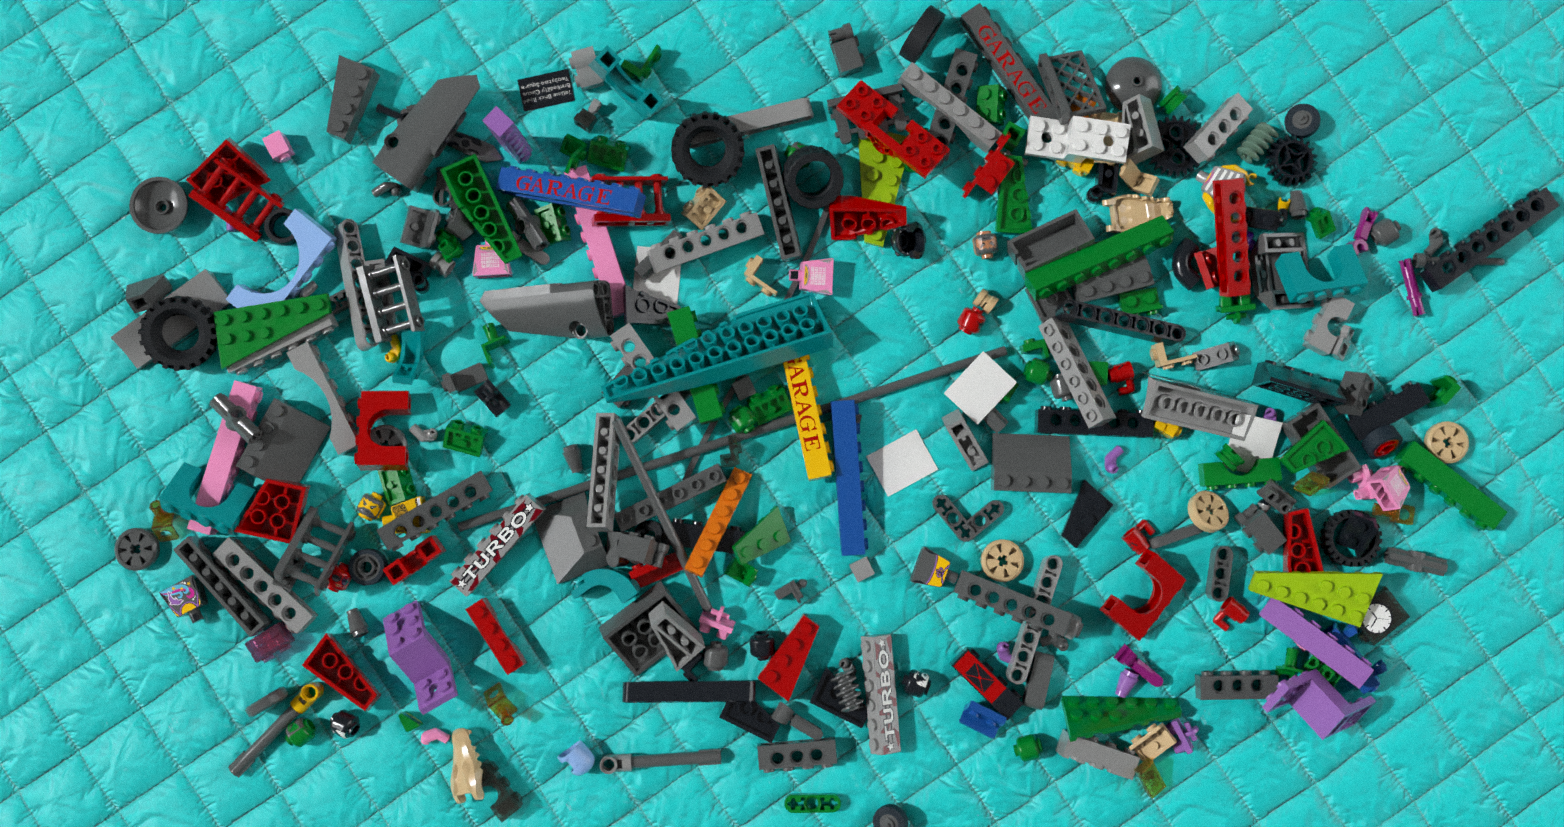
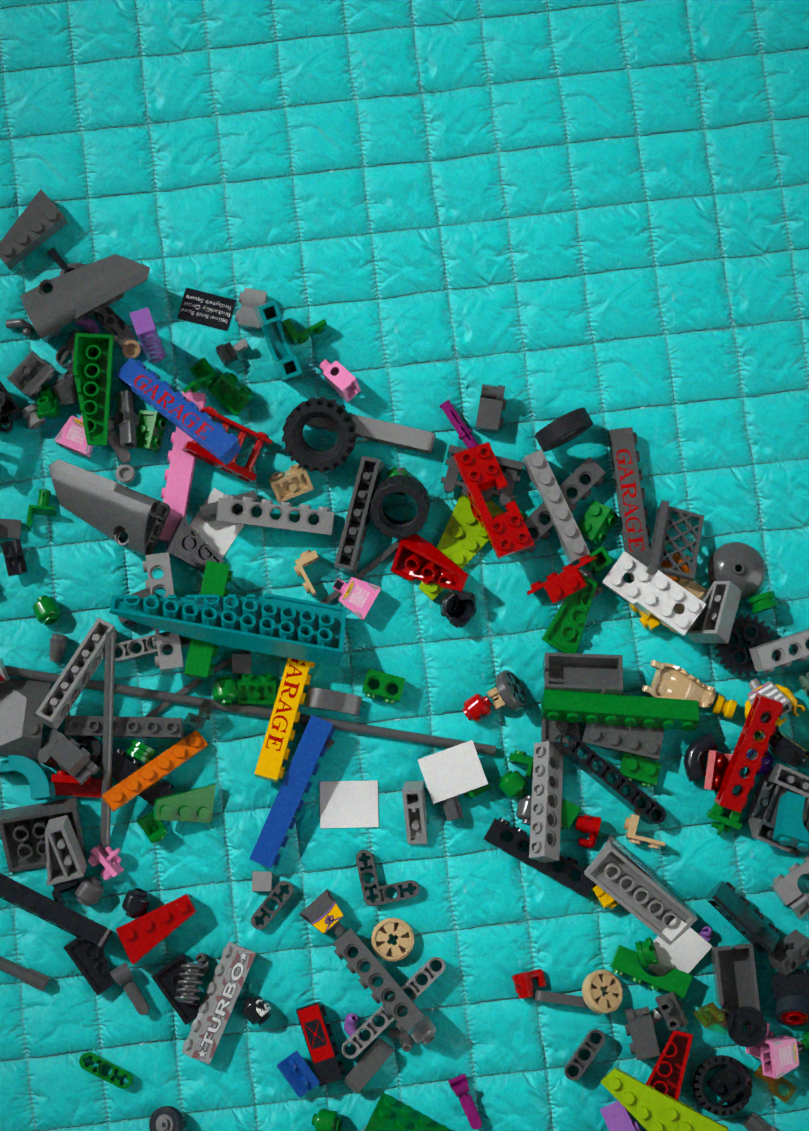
camera: 30 degrees right, 5 degrees down
dark grey brick [757,737,837,773] -> none
dark grey piece [774,579,807,604] -> none
head [972,231,999,260] -> none
dark grey slope [991,433,1072,493] -> none
black wing [1060,480,1113,548] -> none
black hinge [1086,163,1120,204] -> none
red arch [1099,549,1186,641] -> none
medium lavender arm [1105,445,1124,474] -> none
medium lavender cone [1115,668,1139,698] -> none
tan bracket [1119,158,1160,197] -> none
bracket [1192,341,1240,371] -> none
red piece [1213,596,1250,631] -> none
green wing [1279,420,1350,473] -> none
none -> green head [33,595,61,625]
none -> medium lavender arm [76,318,100,334]
none -> light grey tile [115,464,135,484]
none -> tan tile [122,340,141,359]
none -> green wheel [126,739,157,764]
none -> dark grey beam [251,881,294,929]
none -> dark grey brick [305,687,362,716]
none -> bright pink torso [319,359,361,403]
none -> green brick [362,668,406,705]
none -> magenta pin [440,400,479,449]
none -> dark grey wheel [496,670,527,711]
none -> yellow wheel [712,695,737,719]
none -> black plate [726,1006,767,1047]

